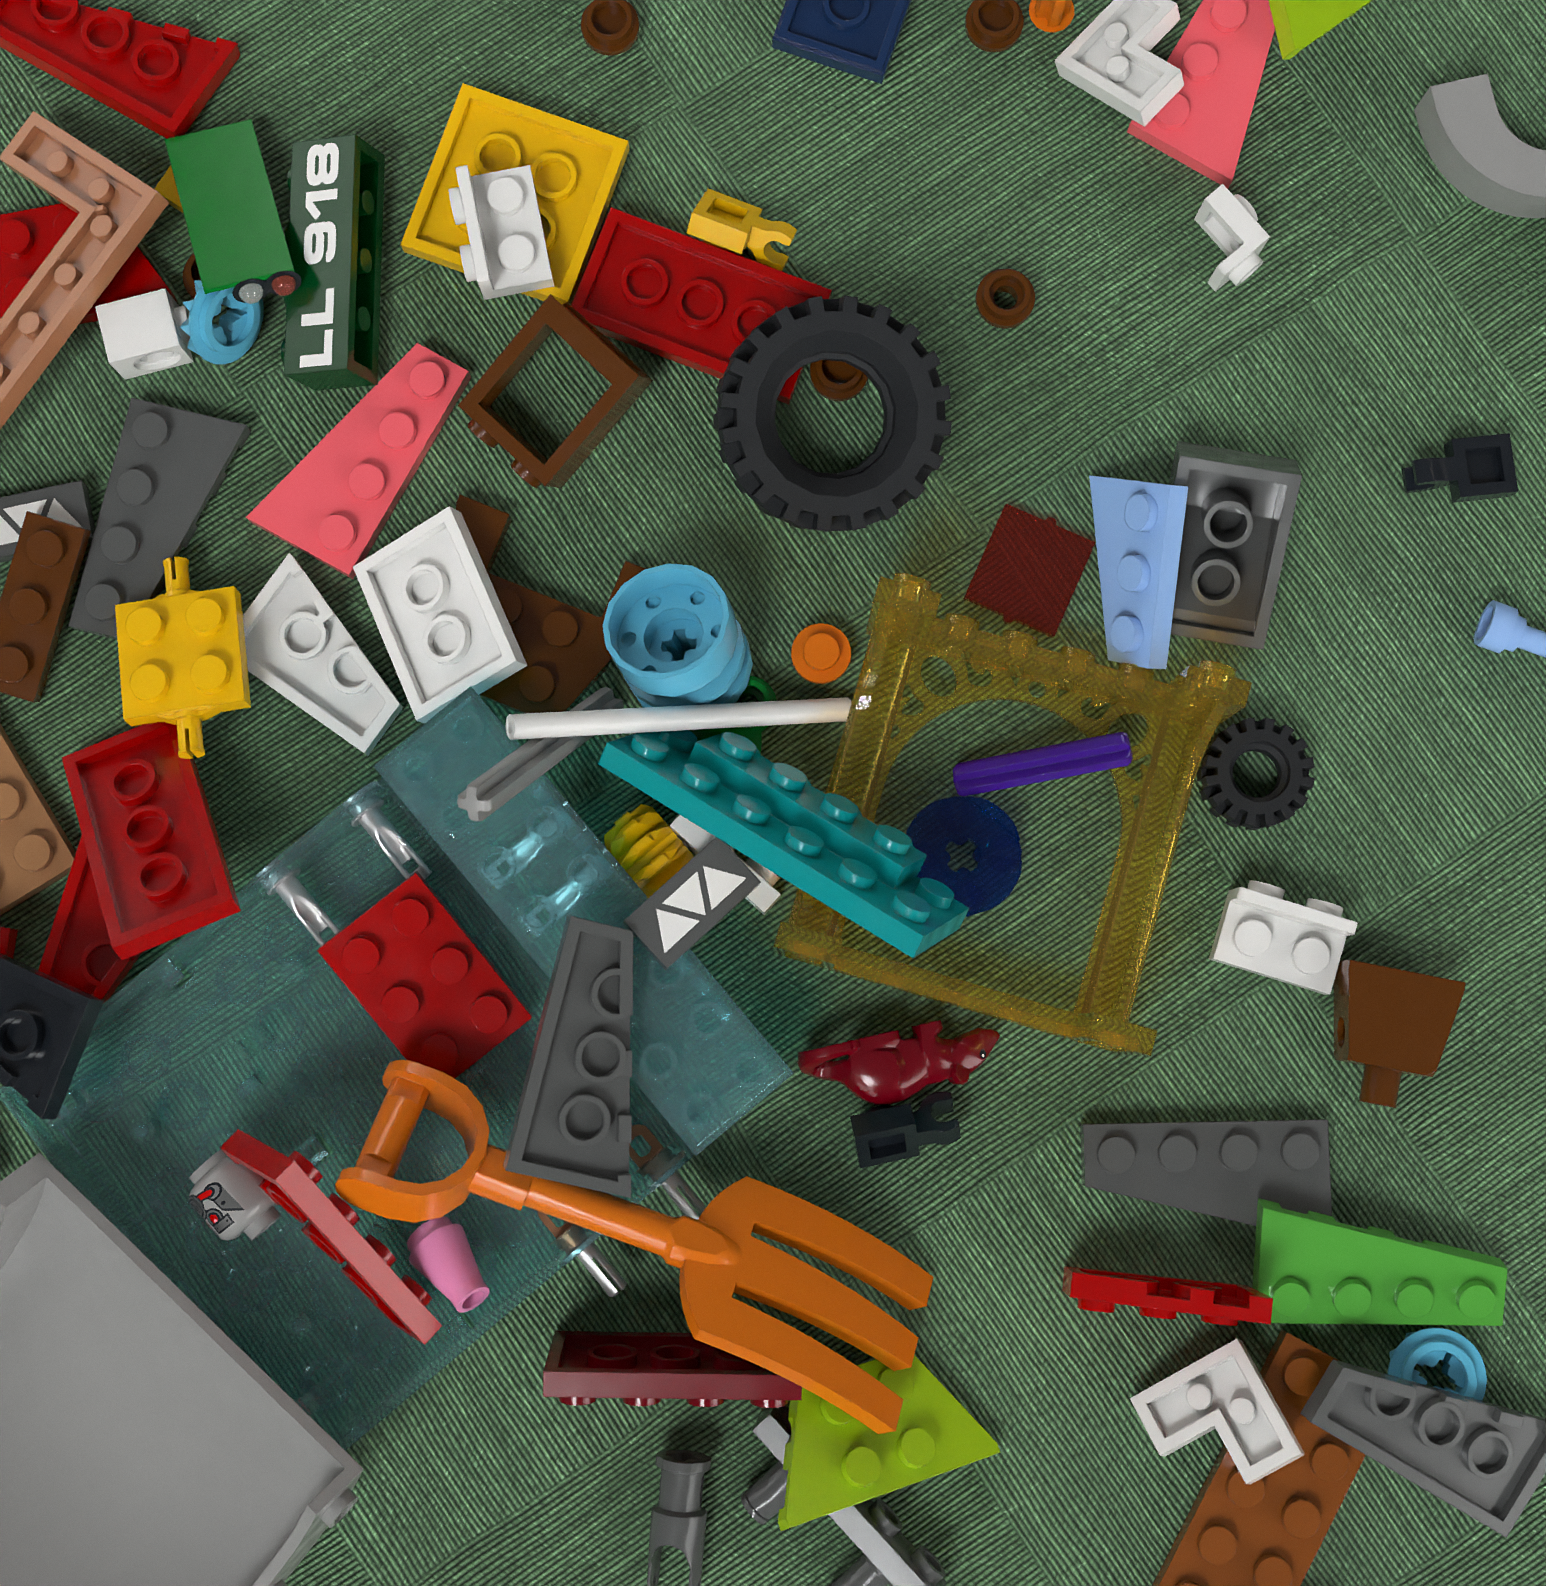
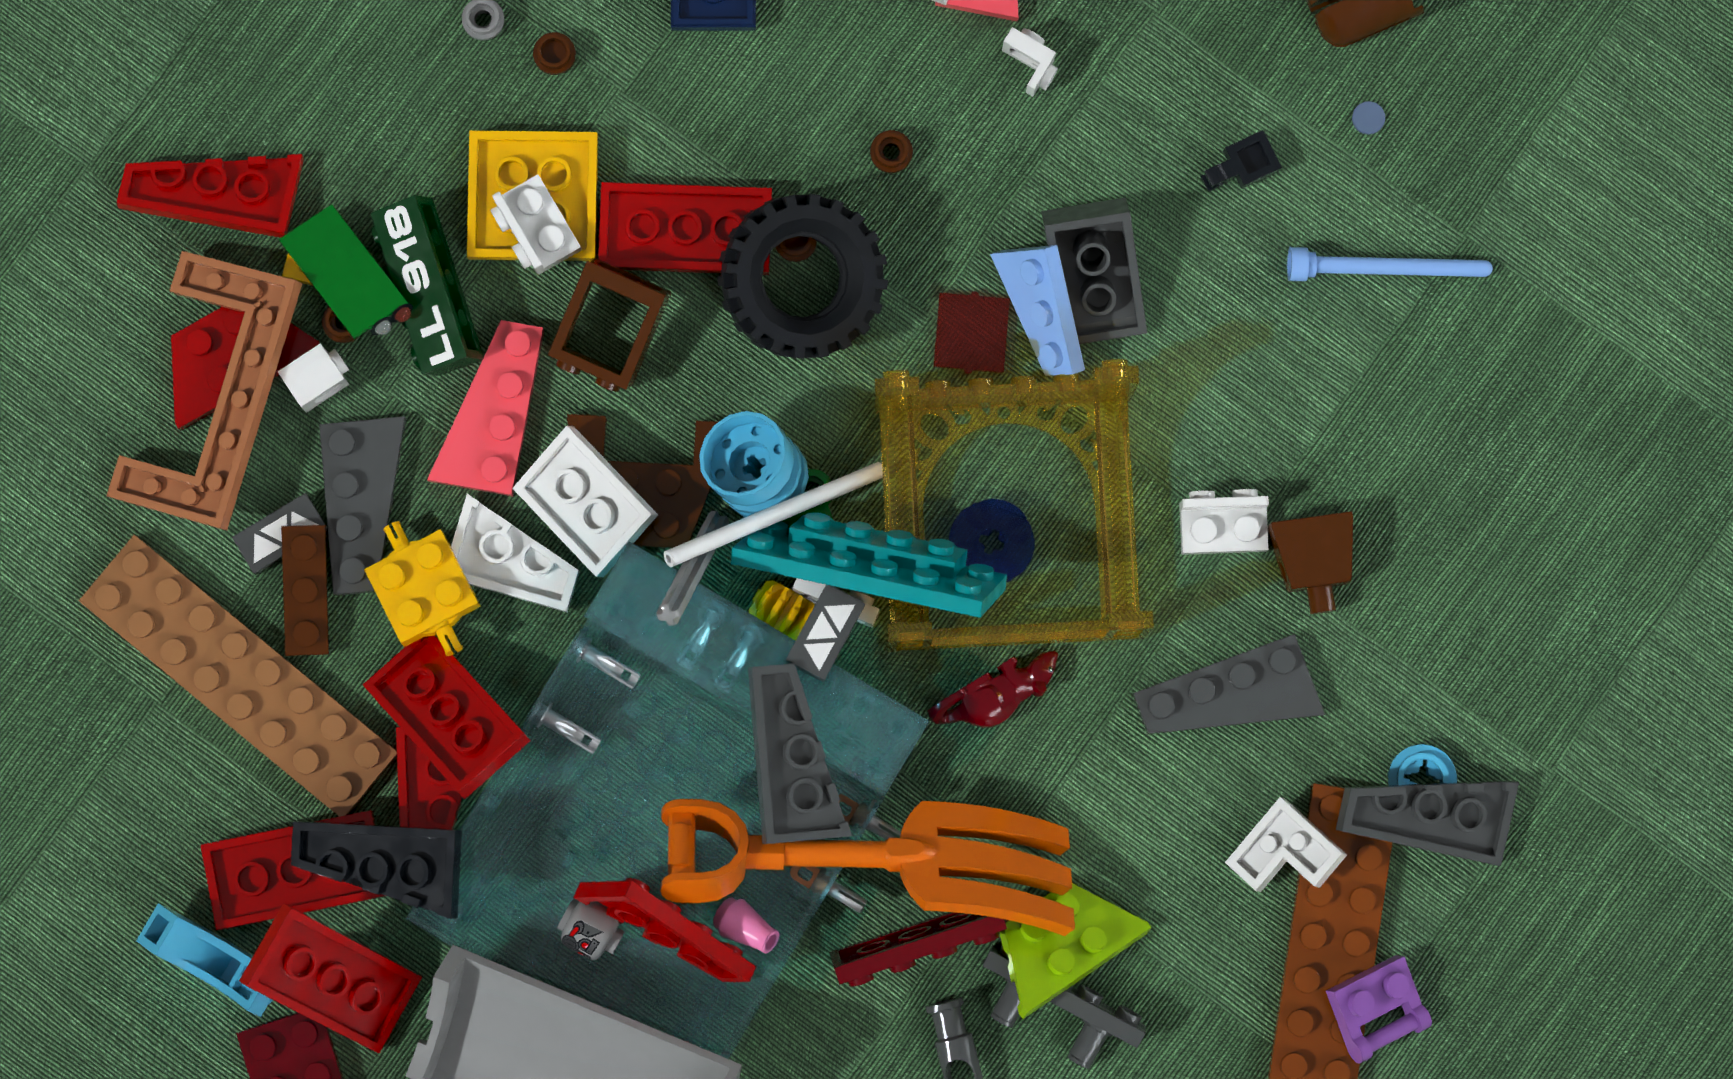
camera: 20 degrees left, 0 degrees up
medium azure gear [180,280,264,365] -> none
red plate [317,871,533,1079] -> none
yellow plate [686,188,797,271] -> none
orange plate [791,623,851,684] -> none
black plate [850,1092,961,1168] -> none
dark purple axle [953,732,1133,797] -> none
red wing [1062,1266,1273,1326] -> none
black tyre [1197,717,1315,830] -> none
bright green wing [1252,1198,1508,1326] -> none

